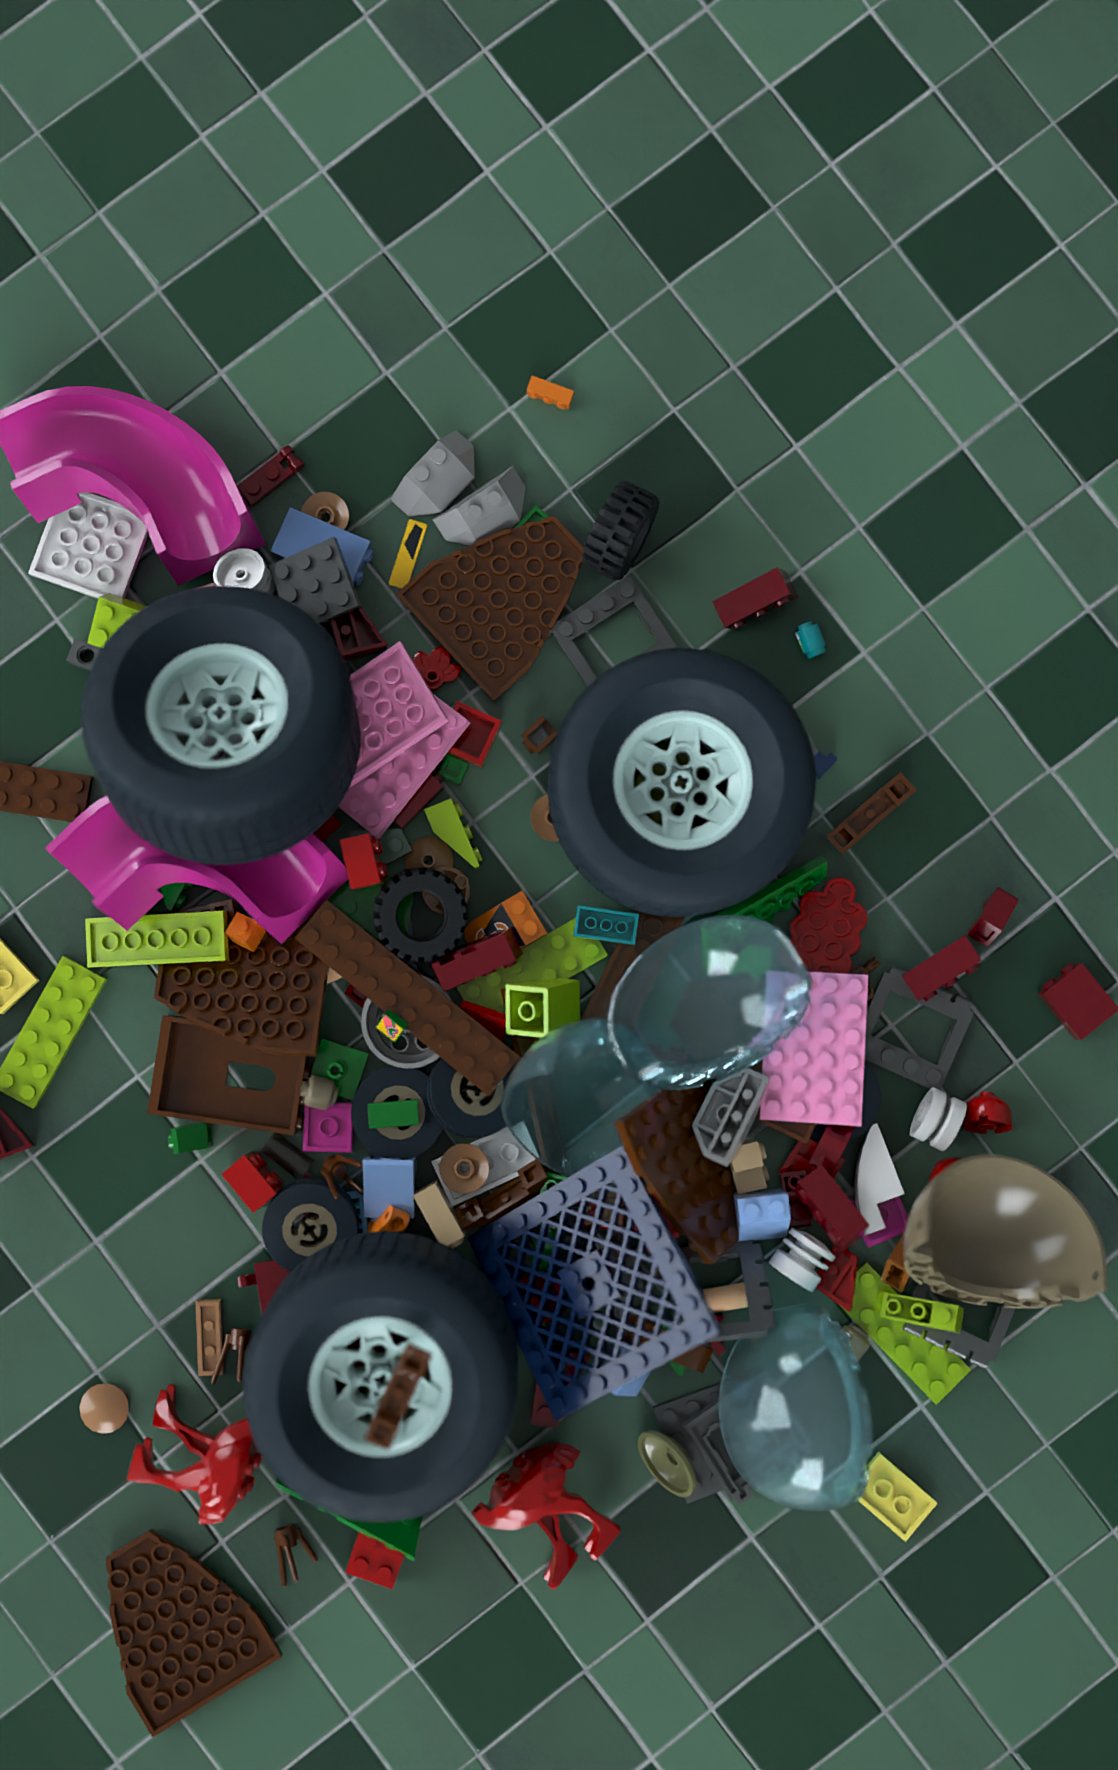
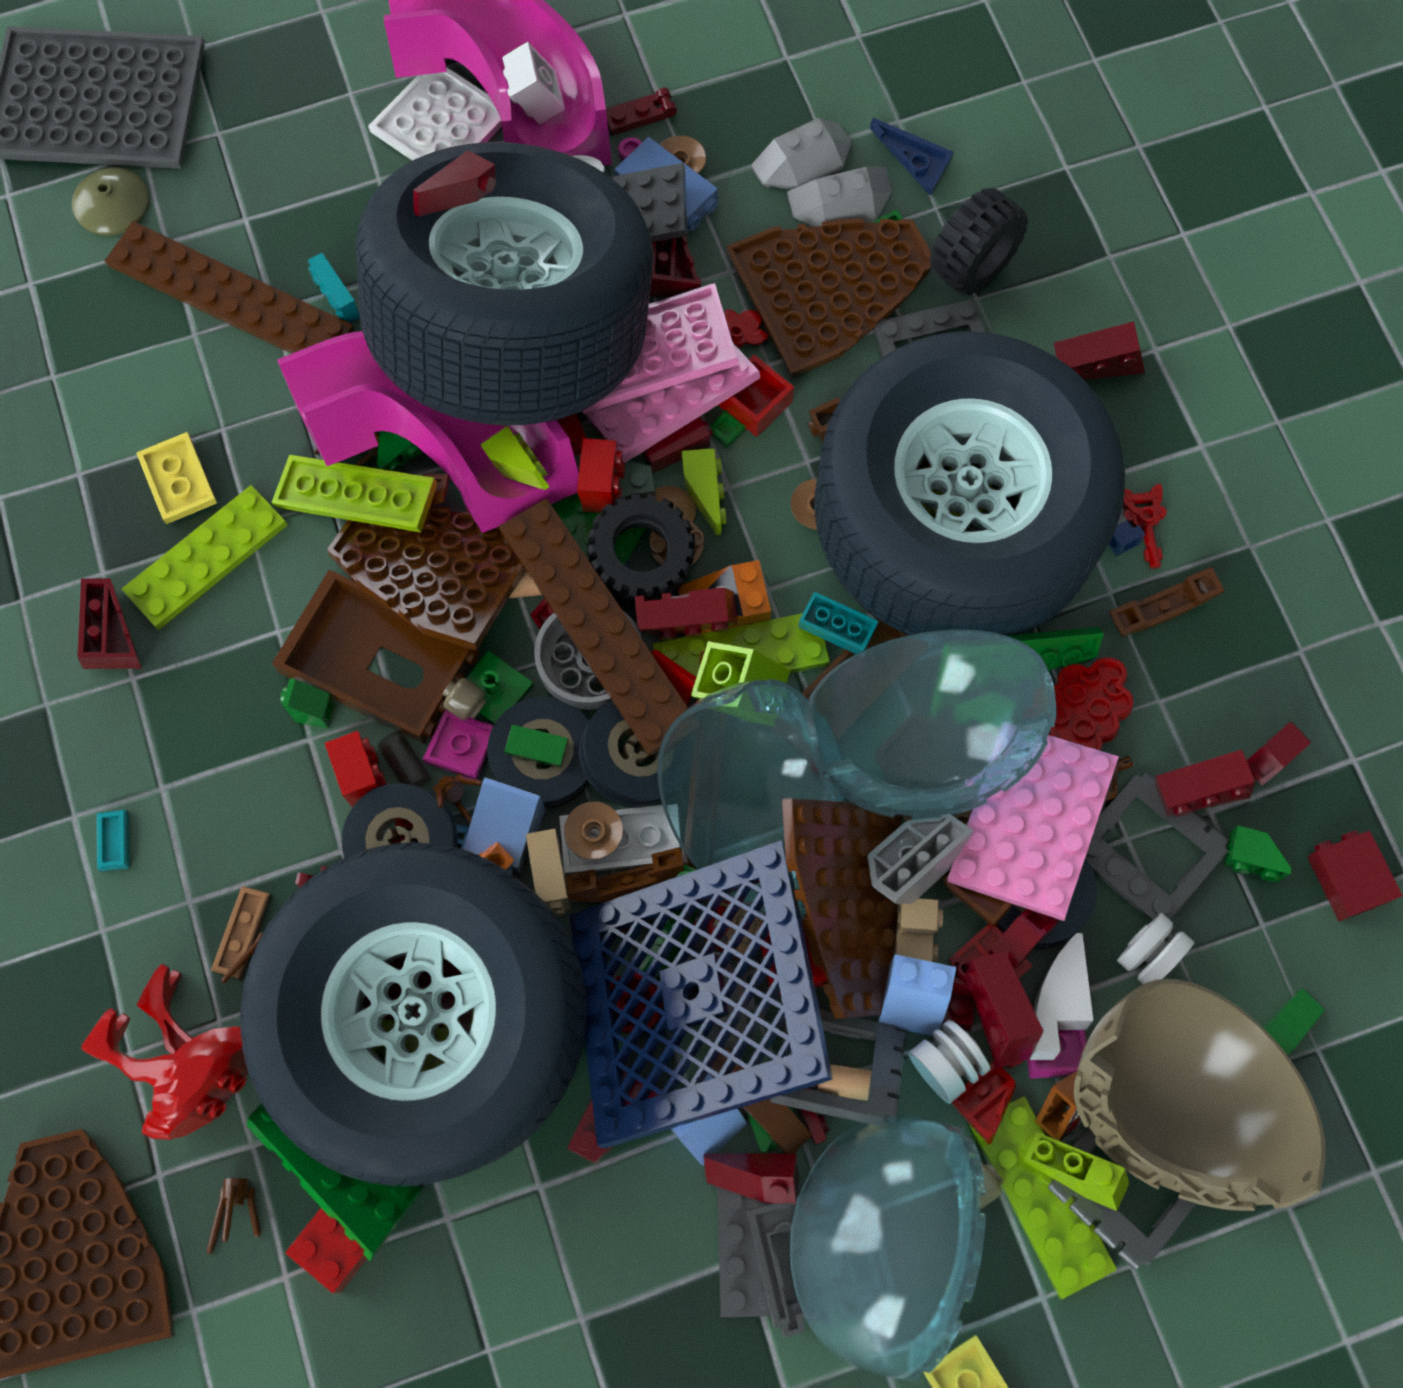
camera: 20 degrees right, 15 degrees down
medium nougat dish [80,1383,129,1433] -> none
orange brick [225,912,266,952] -> none
reddish brown slope [364,1343,432,1450] -> none
tile [375,1009,408,1043] -> none
yellow sticker [389,519,427,589] -> none
red animal [471,1442,621,1590] -> none
orange piece [527,376,574,409] -> none
olive dish [638,1430,696,1497] -> none
teal brick [795,621,826,659] -> none
red cylinder [962,1092,1012,1134] -> none
none -> teal tile [97,810,130,871]
none -> teal piece [308,252,360,323]
none -> dark red slope [413,150,496,216]
none -> lime slope [481,426,550,490]
none -> white brick [503,42,565,124]
none -> dark pink tile [618,138,642,161]
none -> dark red slope [703,1153,799,1203]
none -> dark blue wing [870,118,954,195]
none -> red piece [1122,484,1167,569]
none -> green slope [1224,826,1292,882]
none -> green slope [1263,988,1325,1056]

